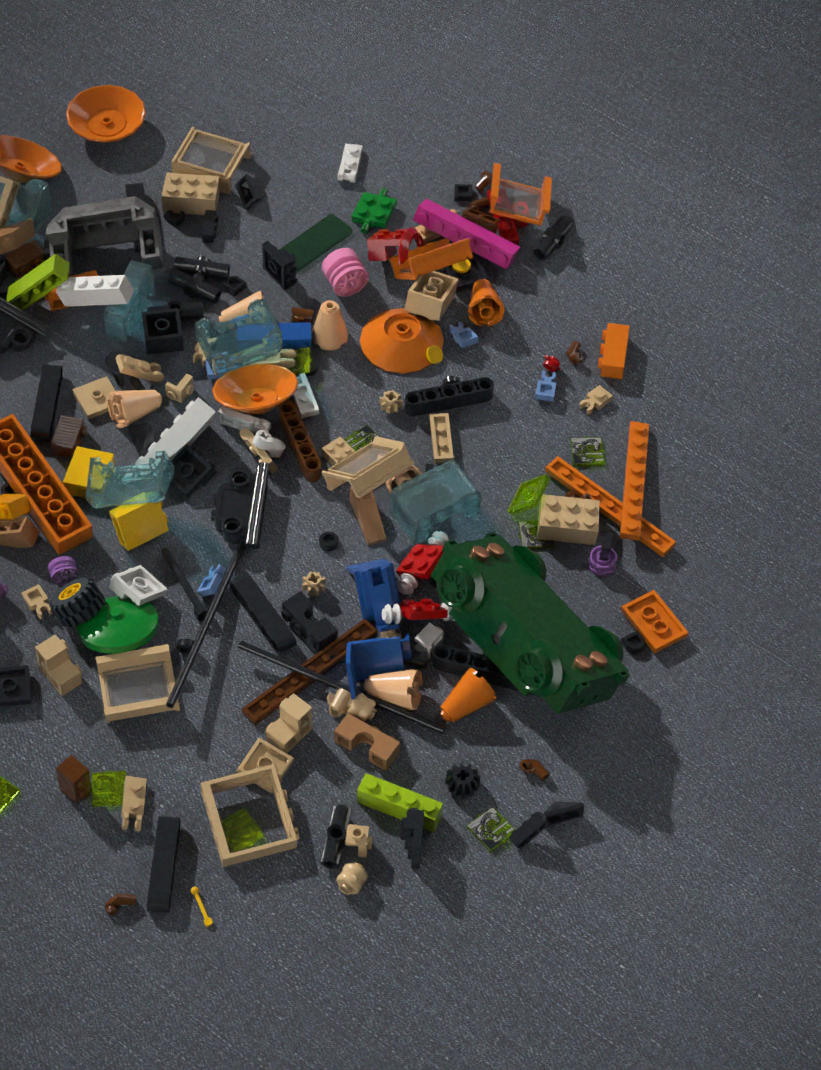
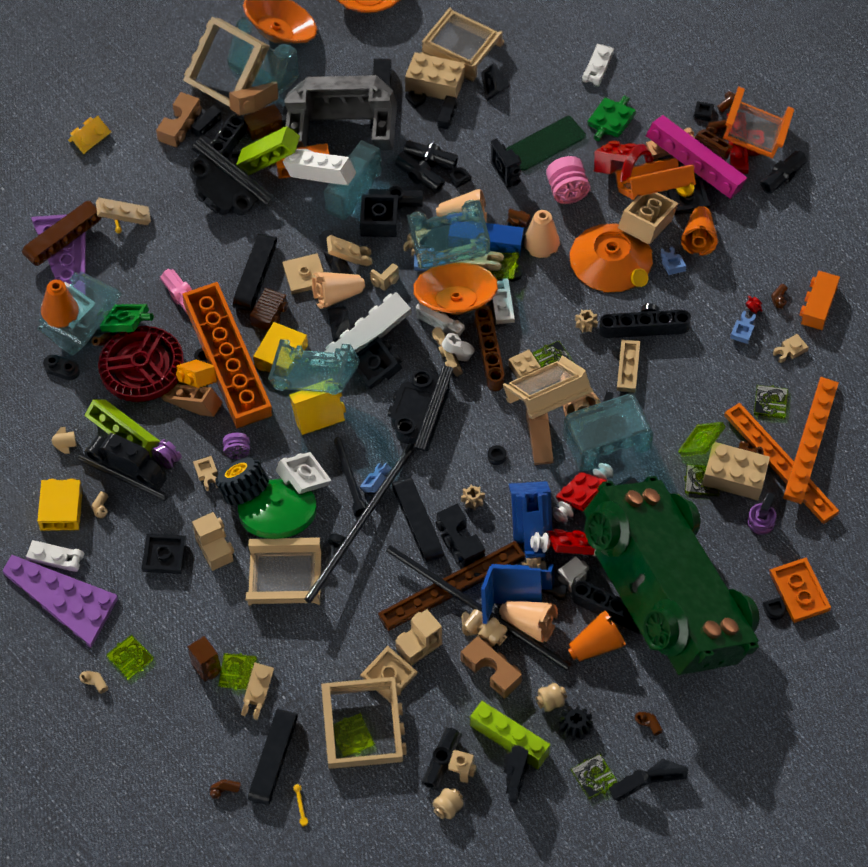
camera: 15 degrees right, 5 degrees up
none -> tan piece [536,683,567,712]

